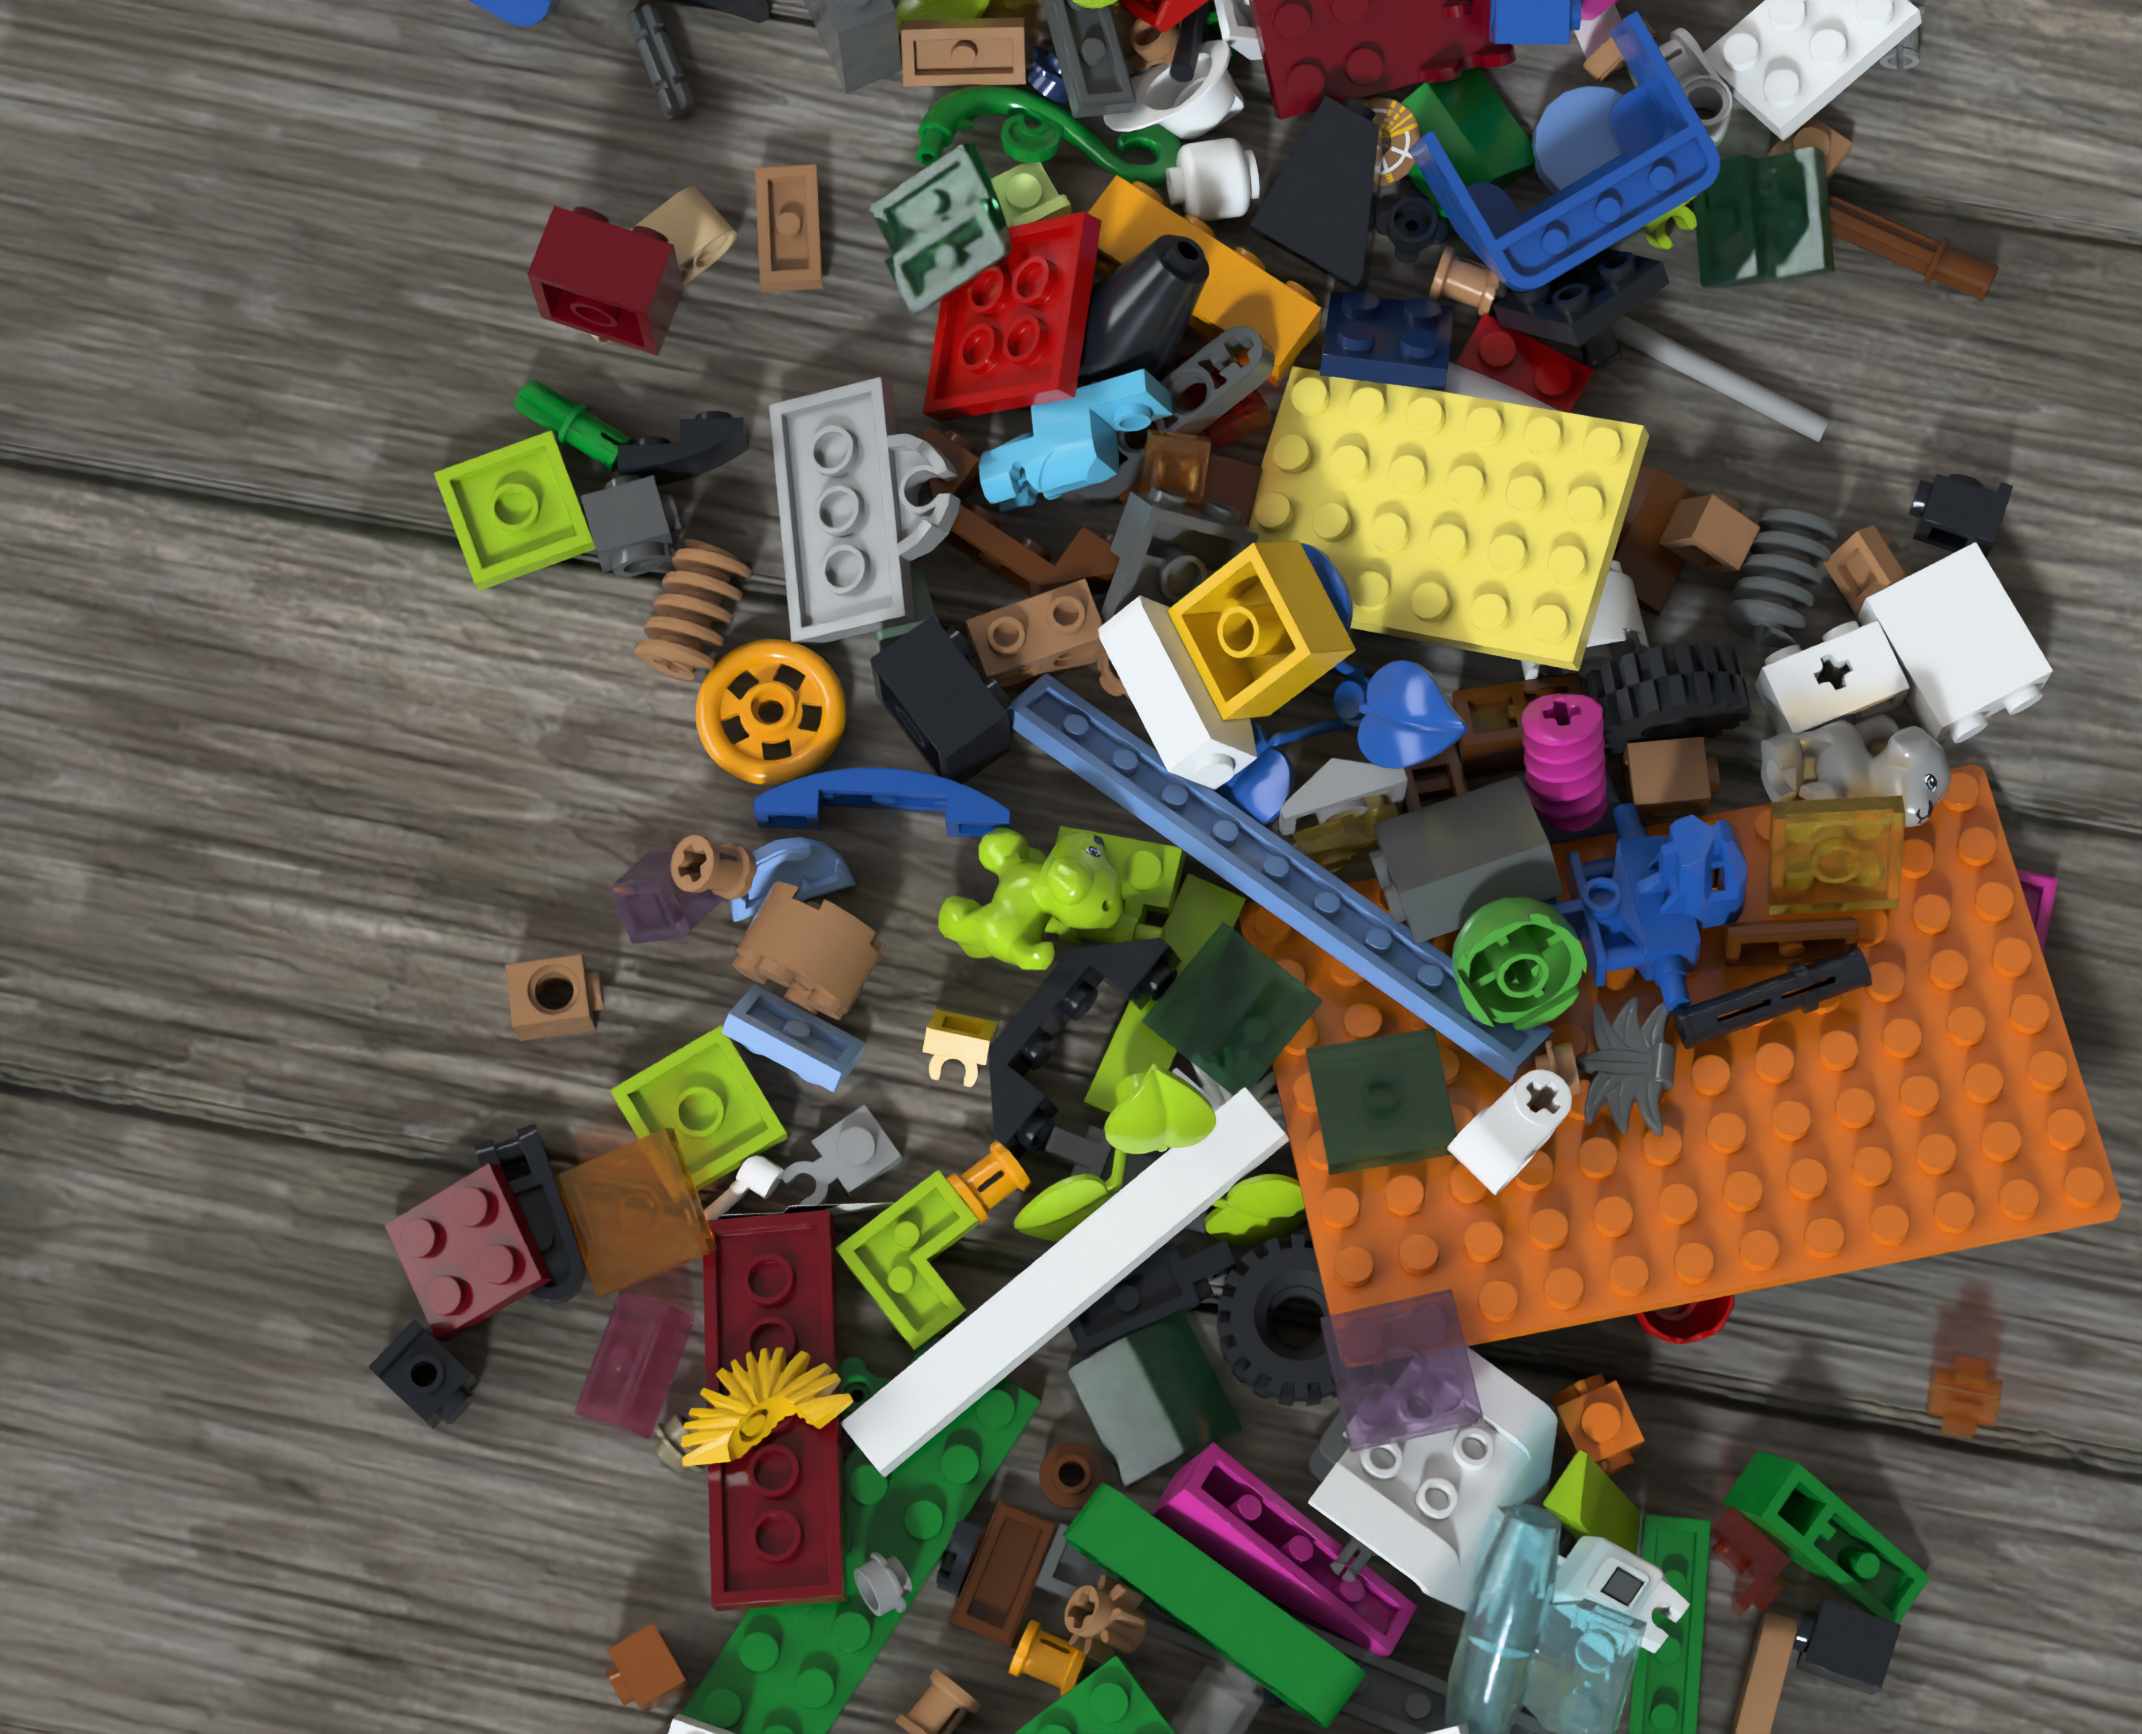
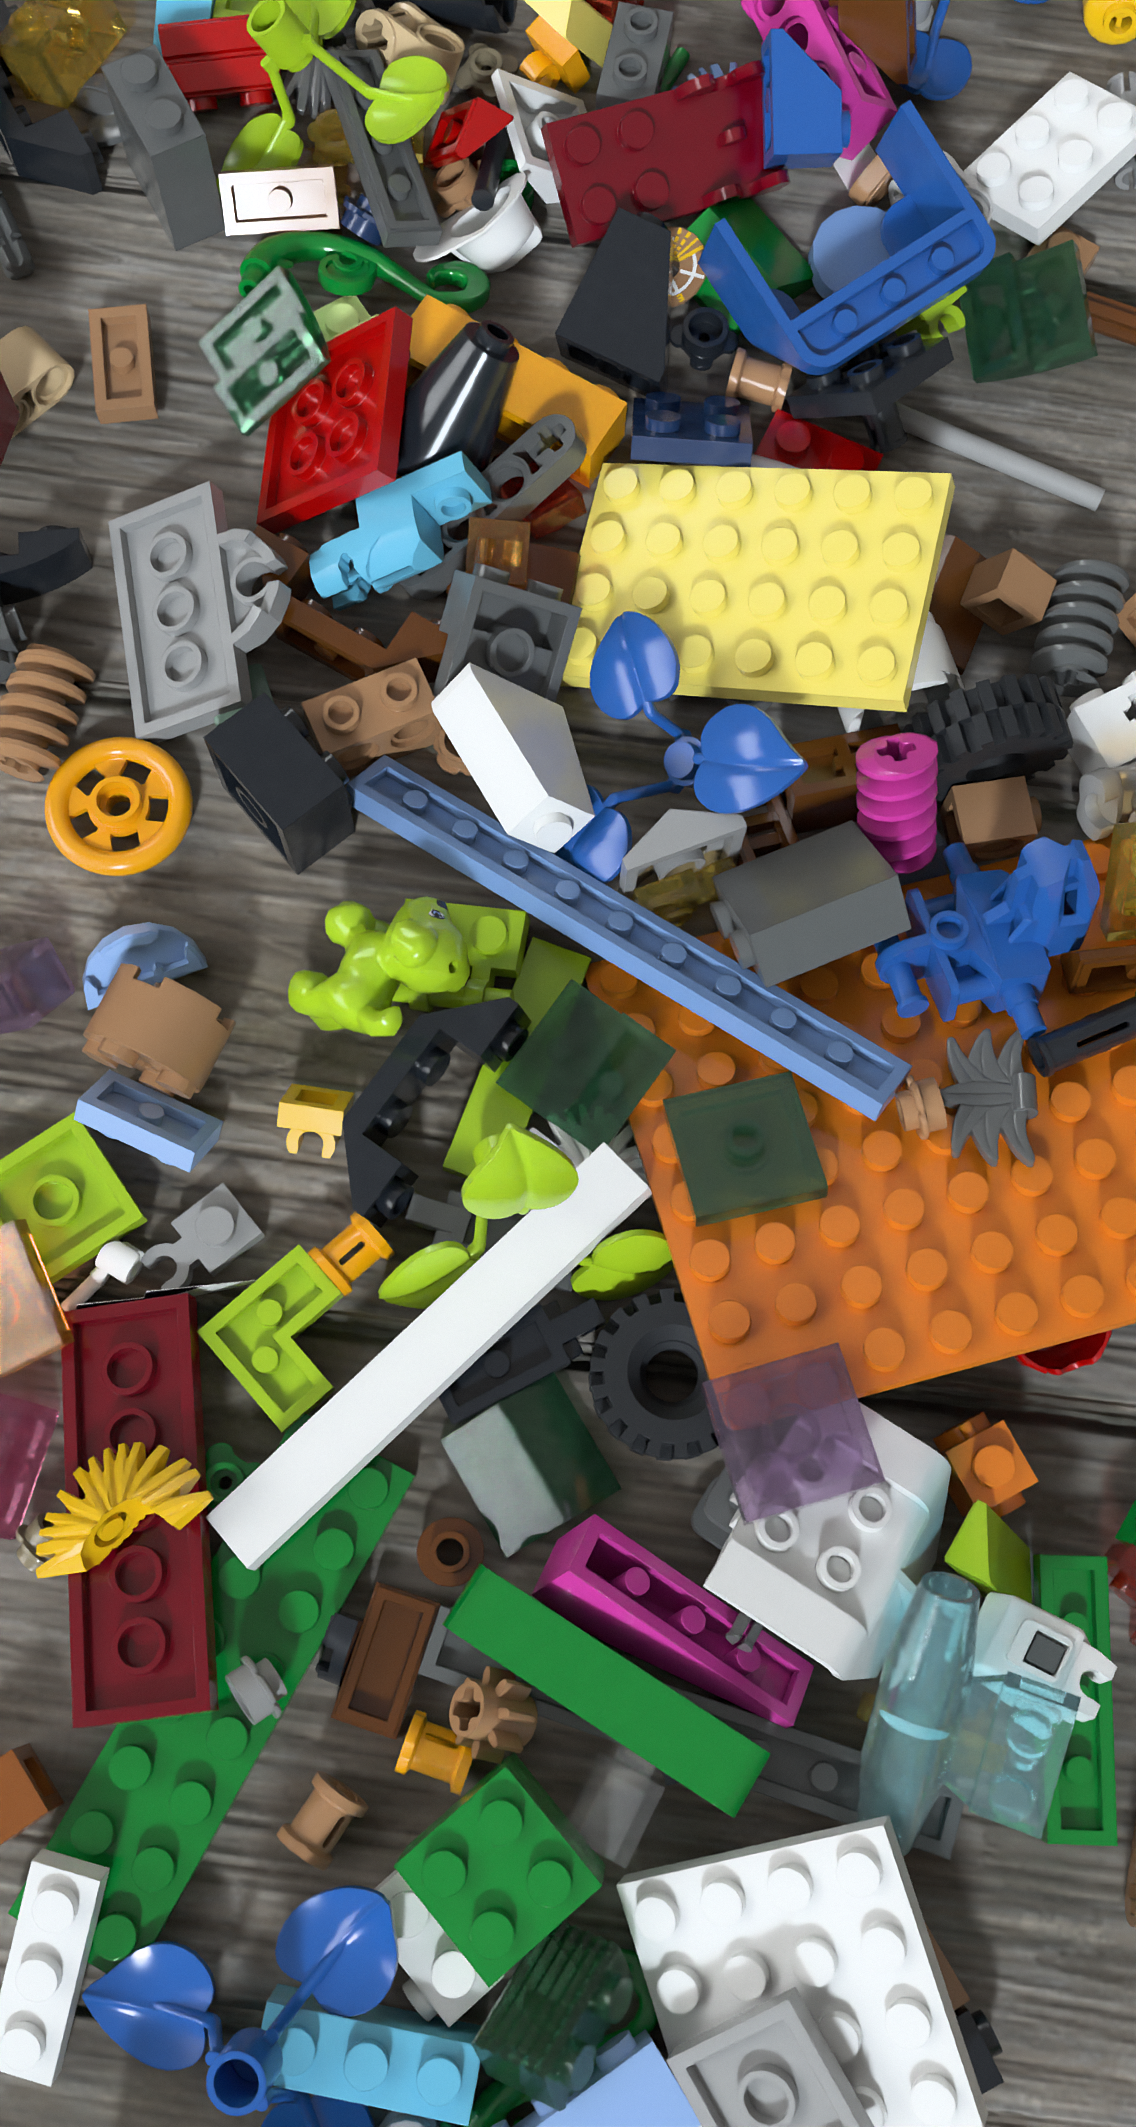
camera: 10 degrees left, 0 degrees up
medium nougat bush [671,835,757,900] -> none
blue slope [753,768,1011,838] -> none
white head [1166,138,1260,222] -> none
yellow brick [1167,540,1356,721] -> none
white piece [1447,1069,1572,1195] -> none
bright green cylinder [1451,896,1587,1030] -> none

